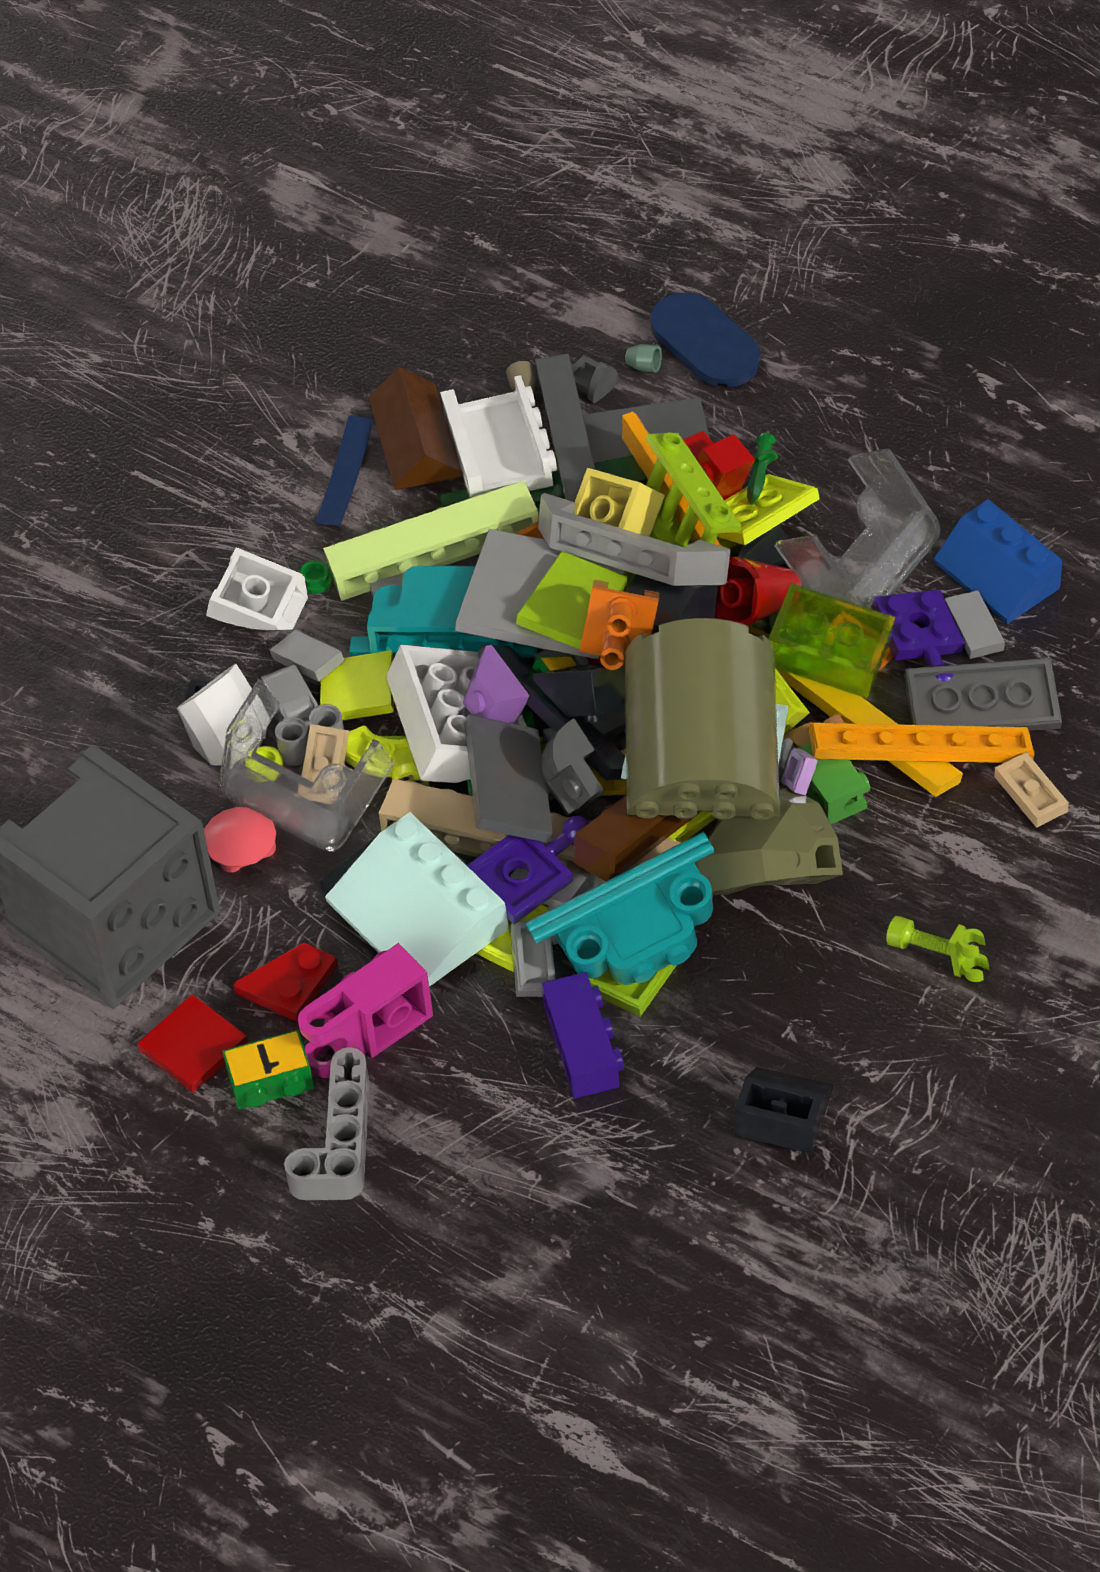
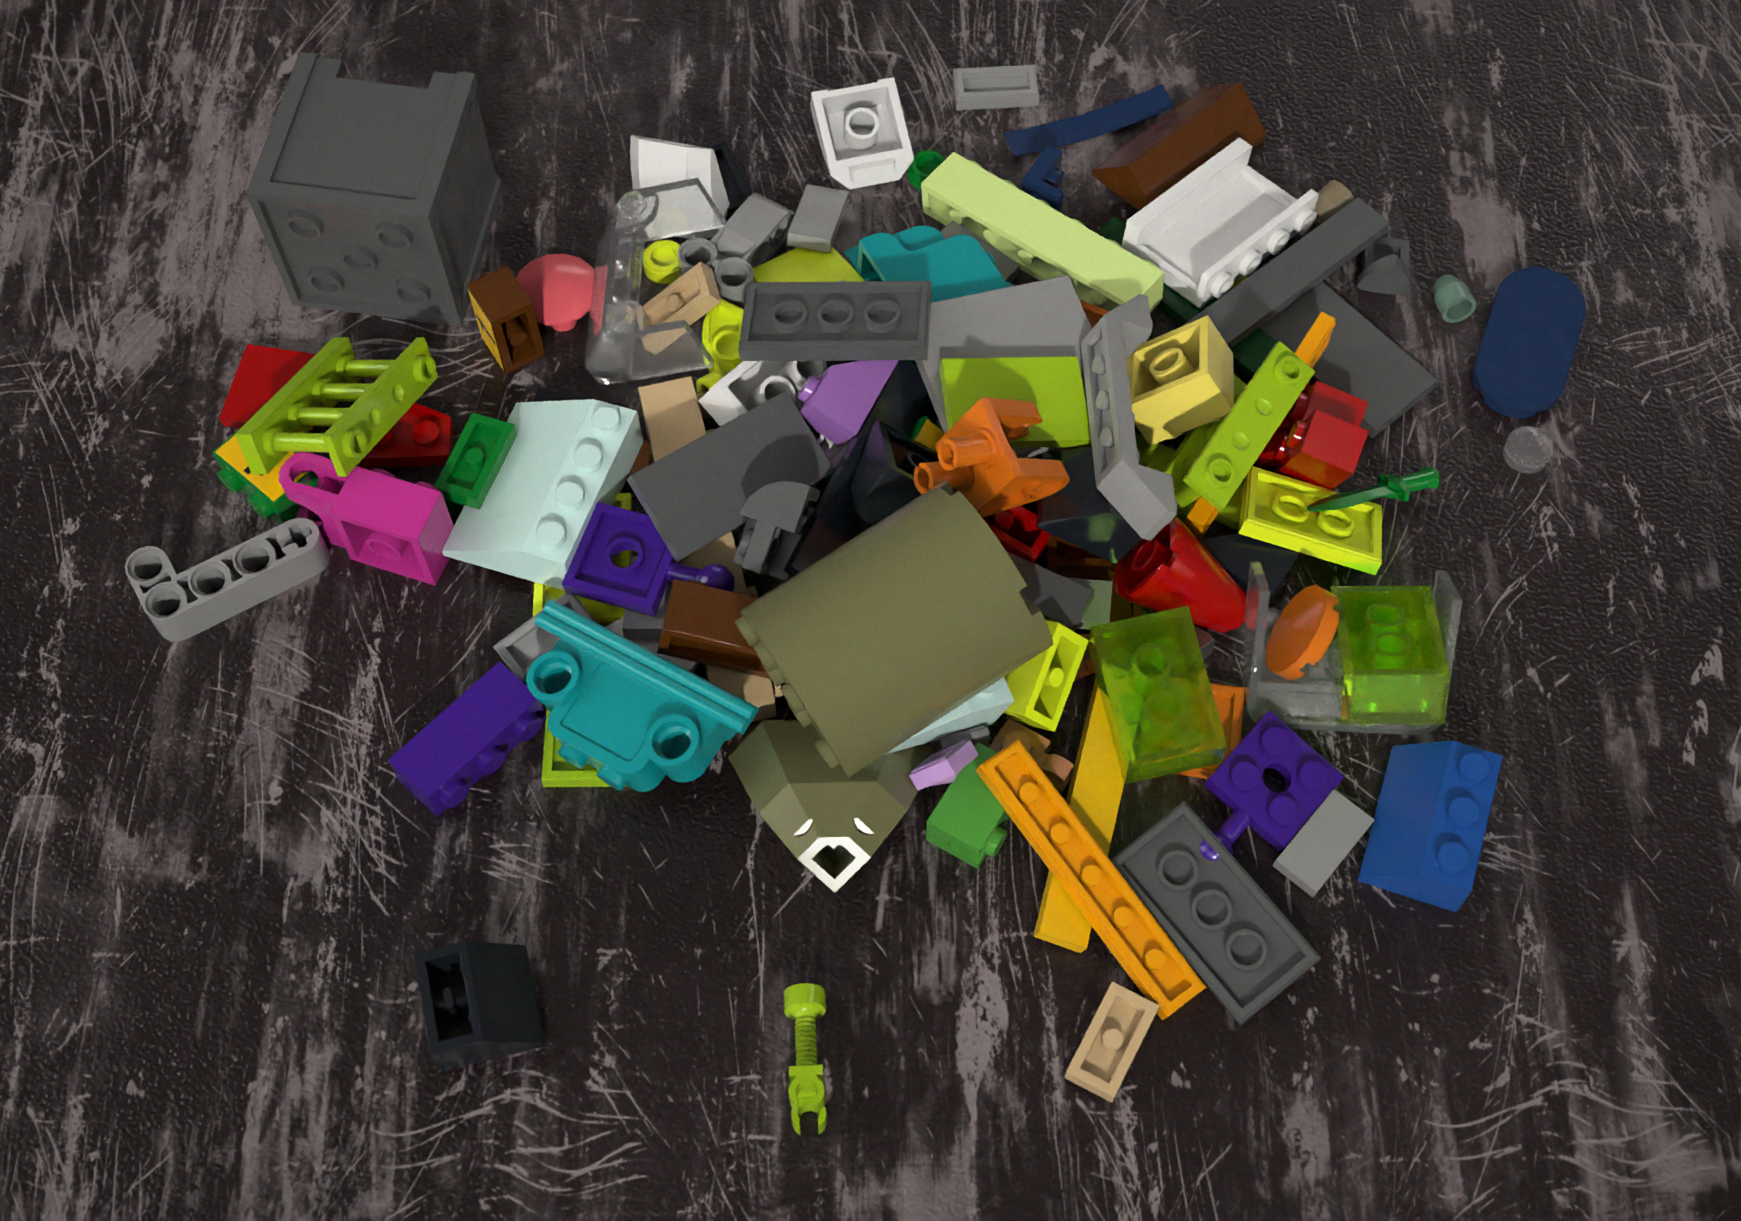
camera: 55 degrees right, 10 degrees up
none -> lime fence [235,337,438,477]
none -> green panel [434,412,518,517]
none -> reddish brown brick [466,265,545,374]
none -> dark grey tile [738,281,932,361]
none -> light grey tile [953,65,1039,110]
none -> dark blue bracket [1021,144,1064,213]
none -> orange tile [1265,585,1339,680]
none -> clear neon green brick [1329,586,1450,725]
none -> clear tile [1503,426,1553,474]

